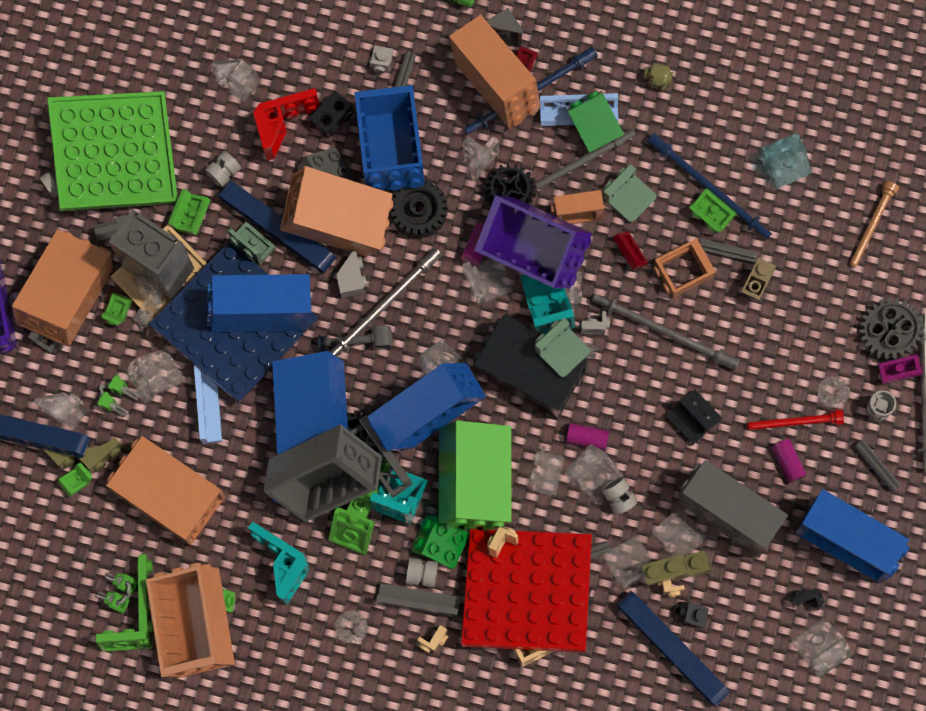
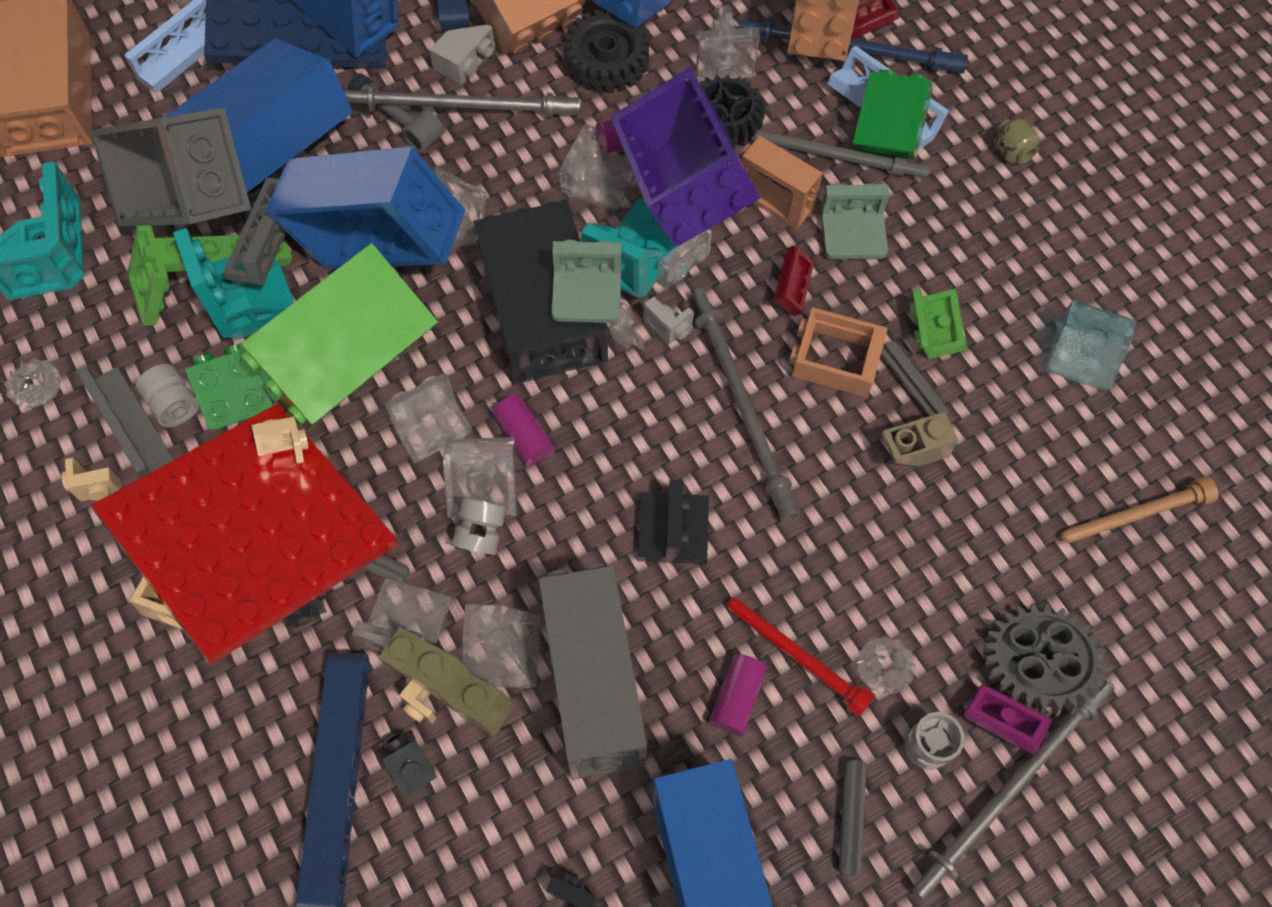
camera: 40 degrees right, 10 degrees down
dark blue bar [647,133,772,239] -> none

